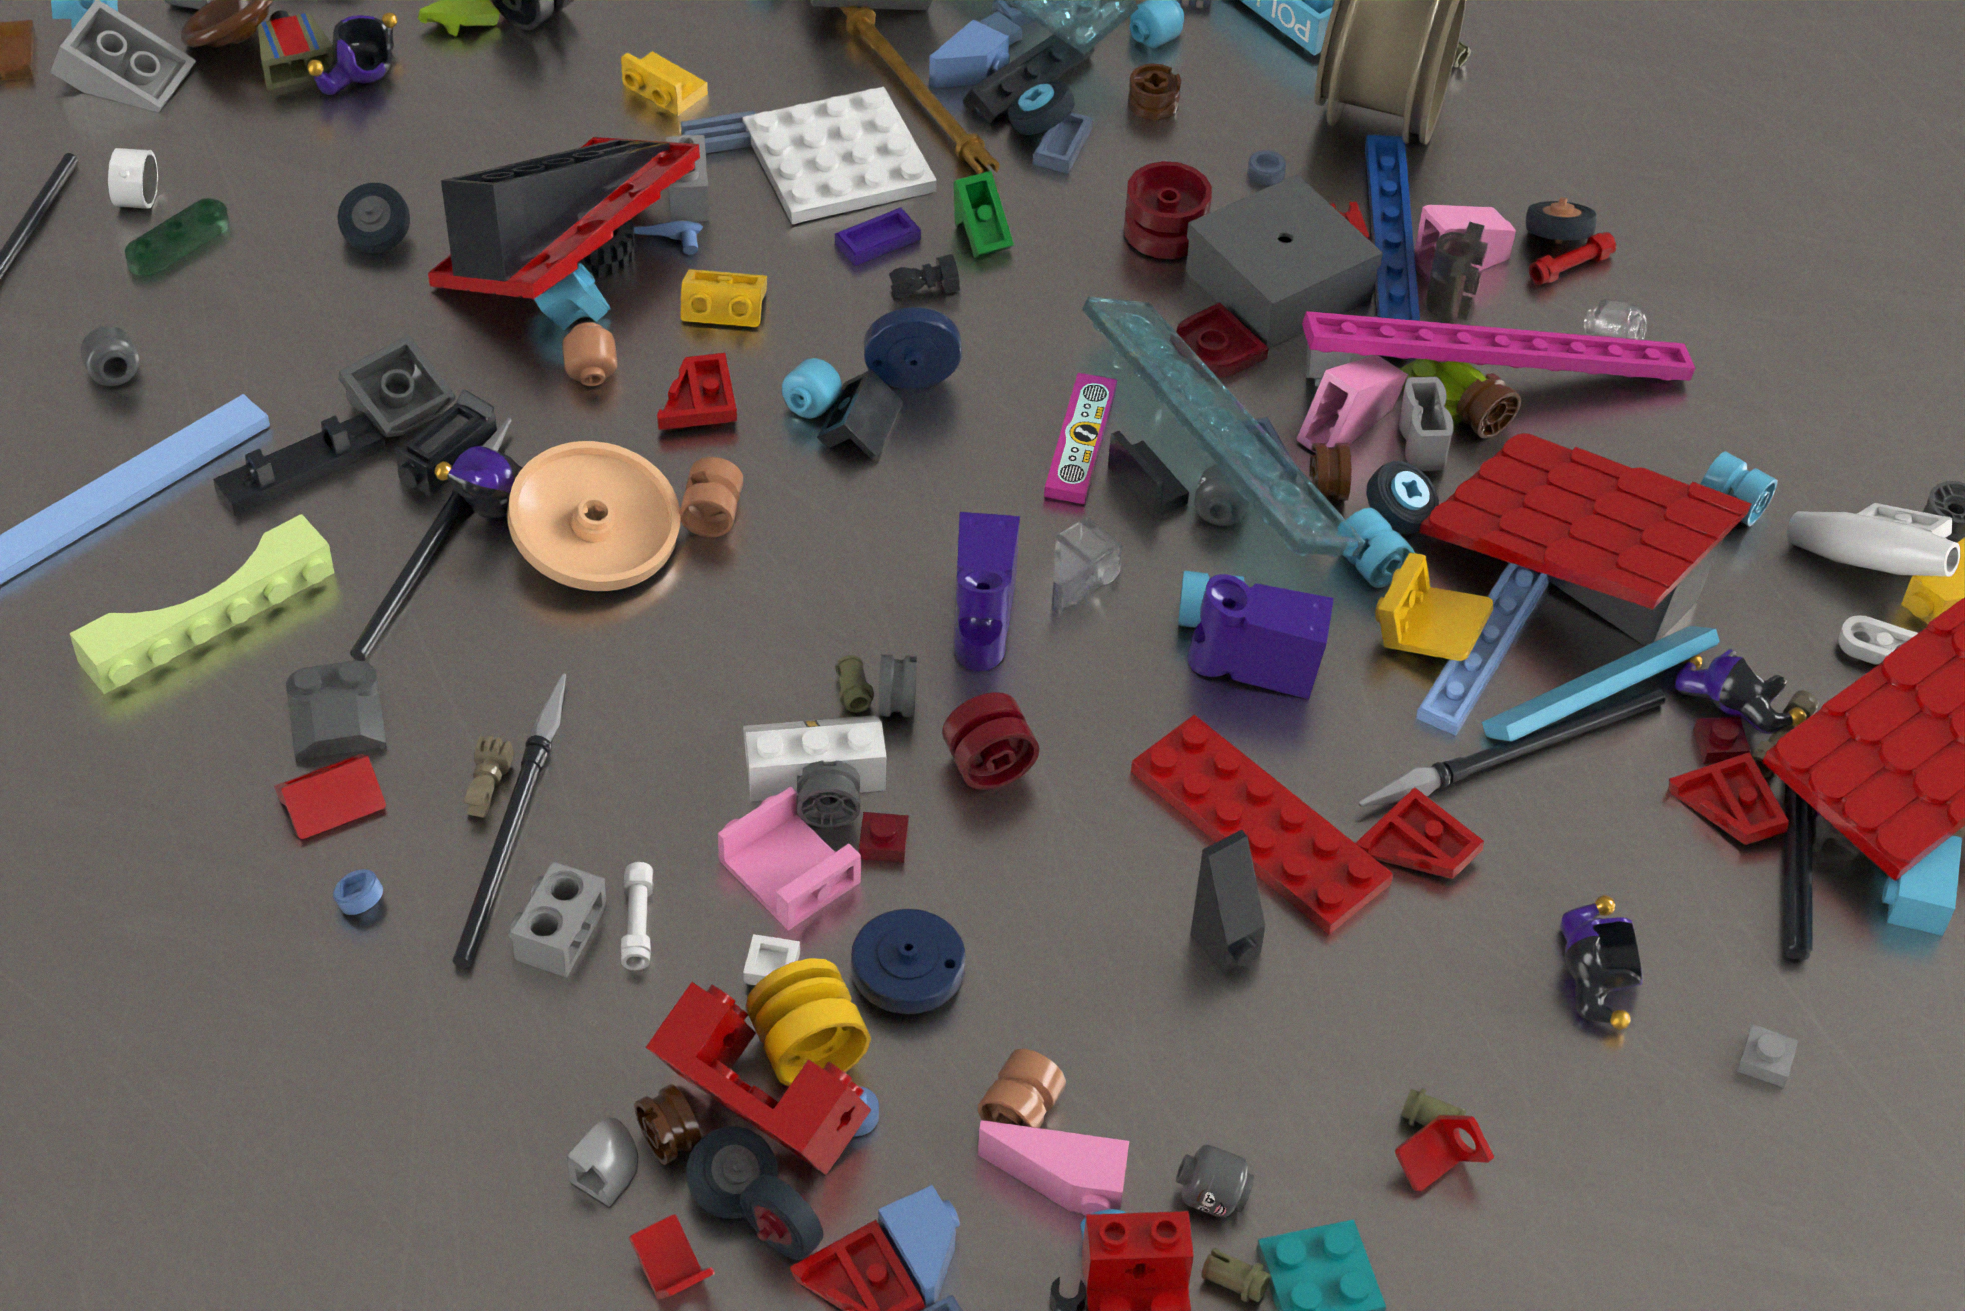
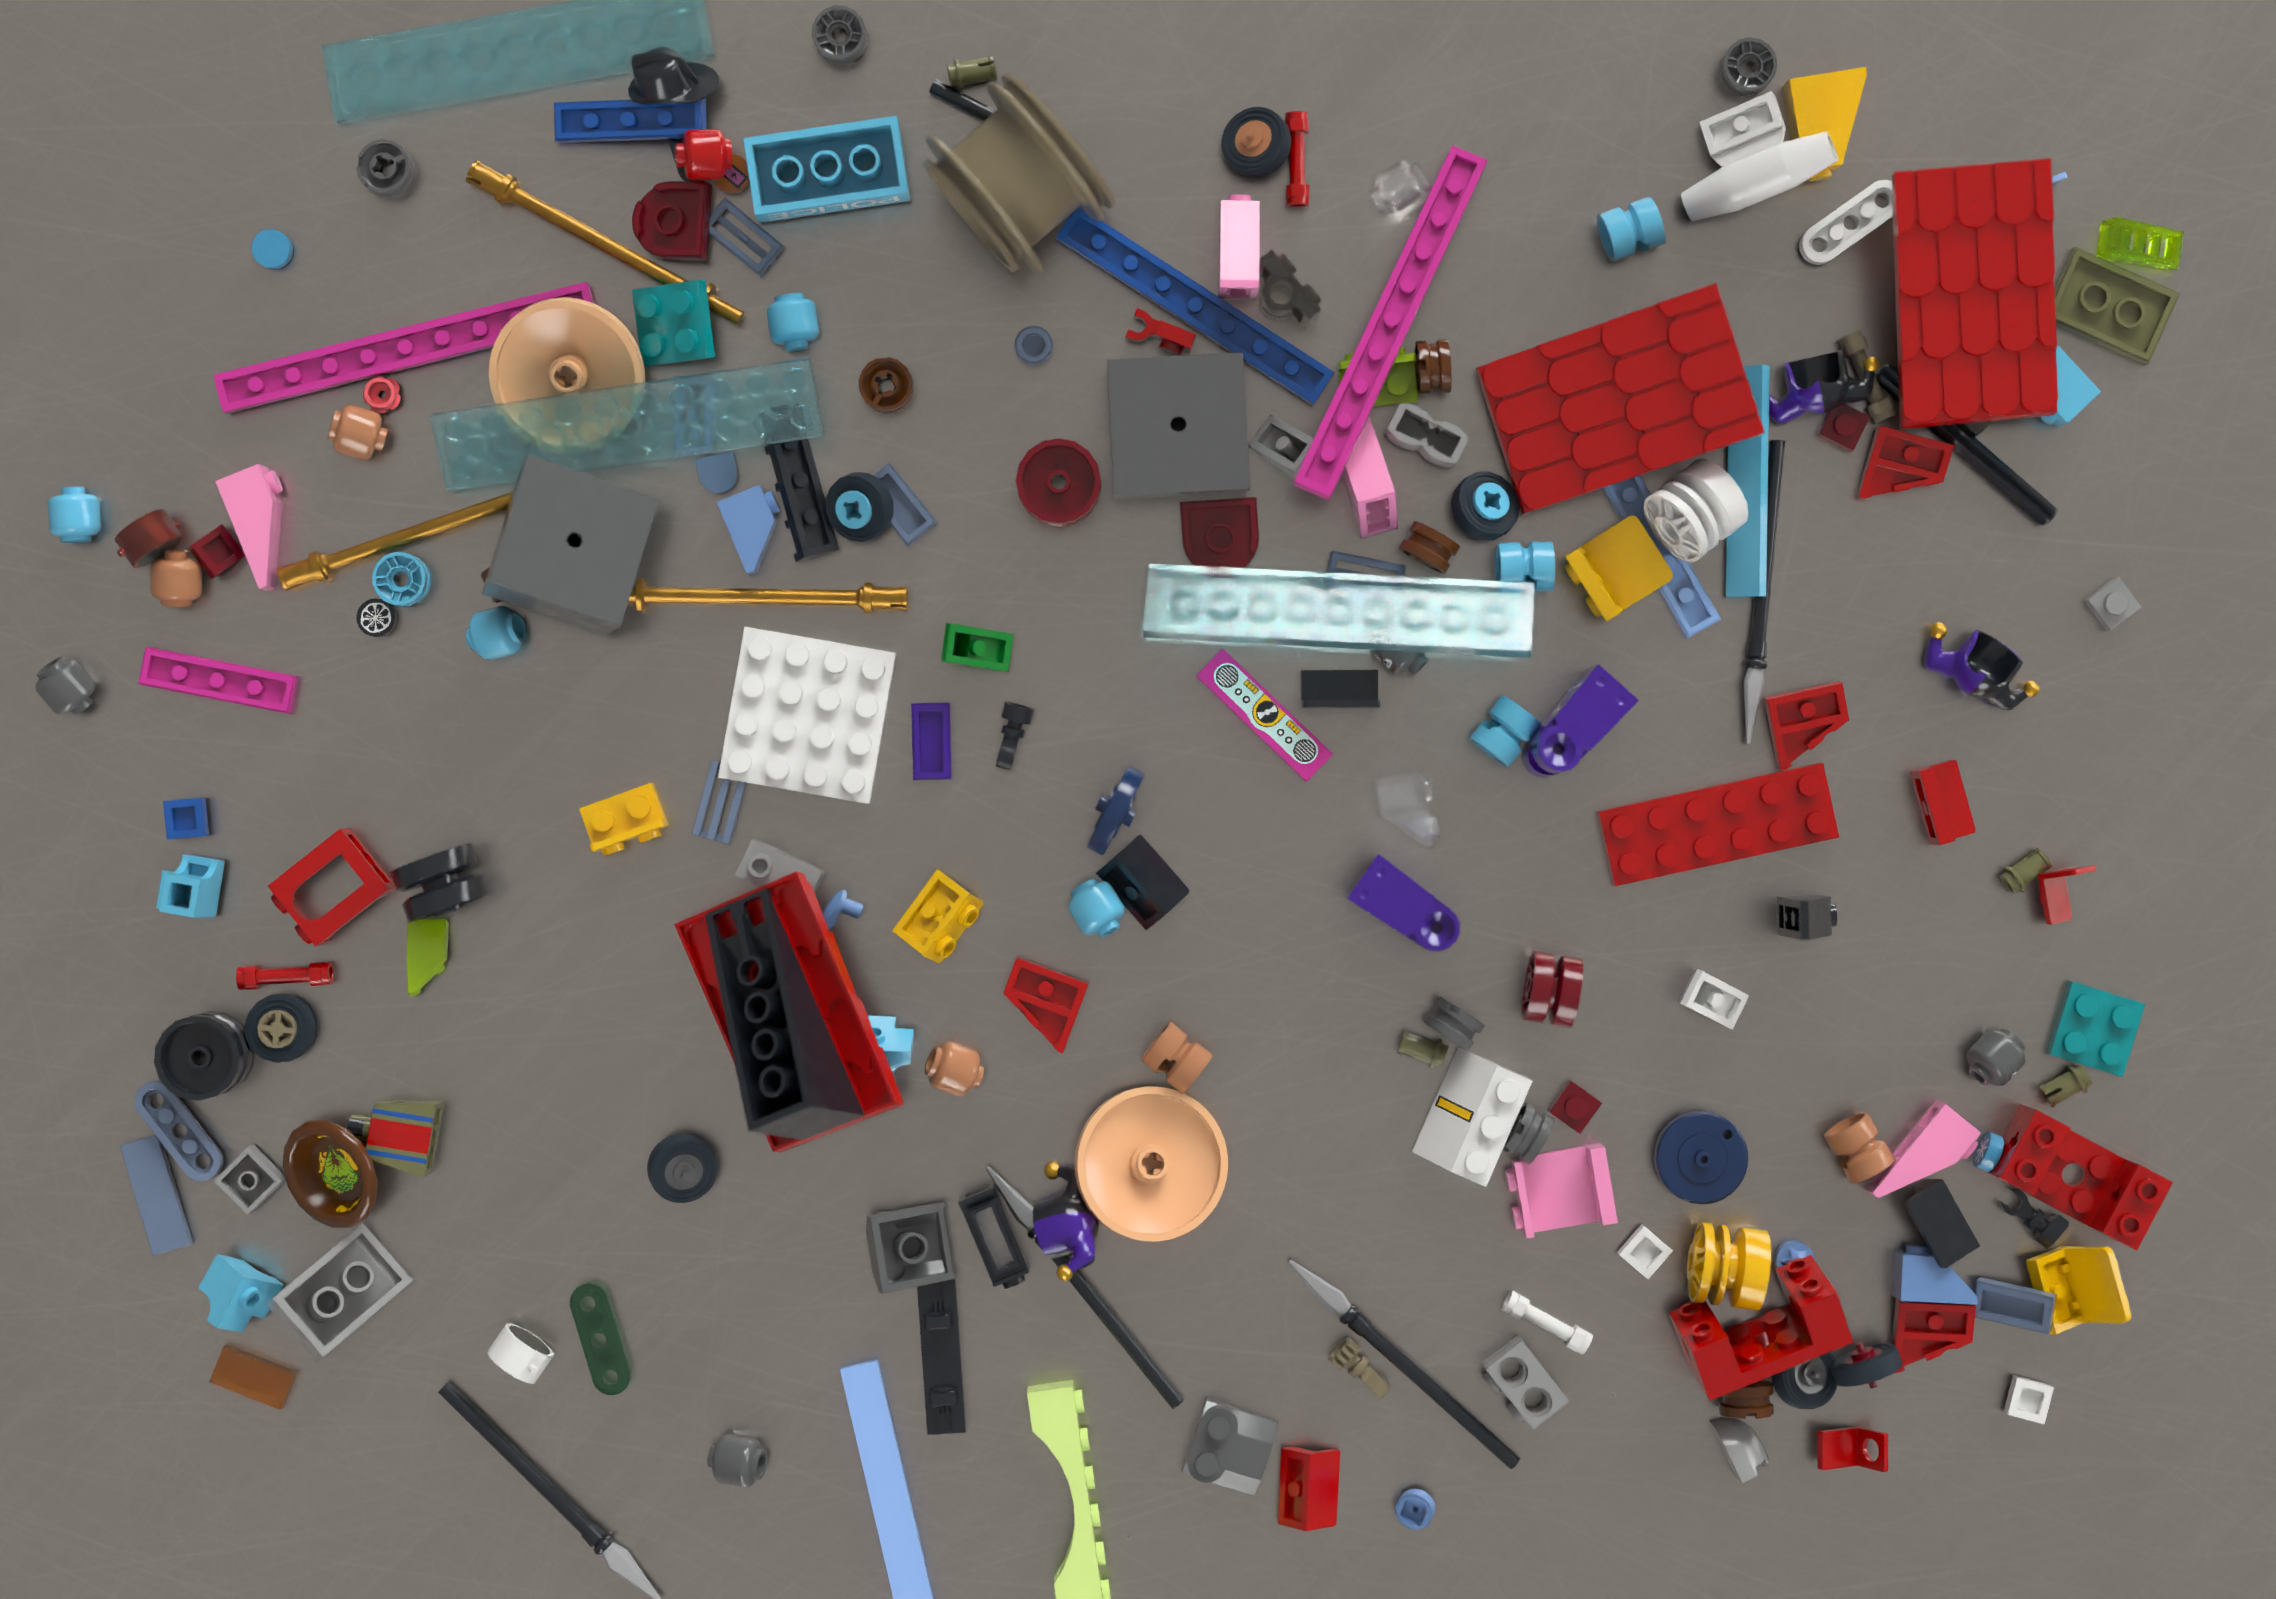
camera: 55 degrees left, 40 degrees up
piece [307,13,397,95] -> none
none -> white wheel [1643,459,1749,563]
none -> white slope [1678,969,1749,1030]
none -> black panel [1904,1179,1980,1268]
none -> red panel [1910,760,1976,845]

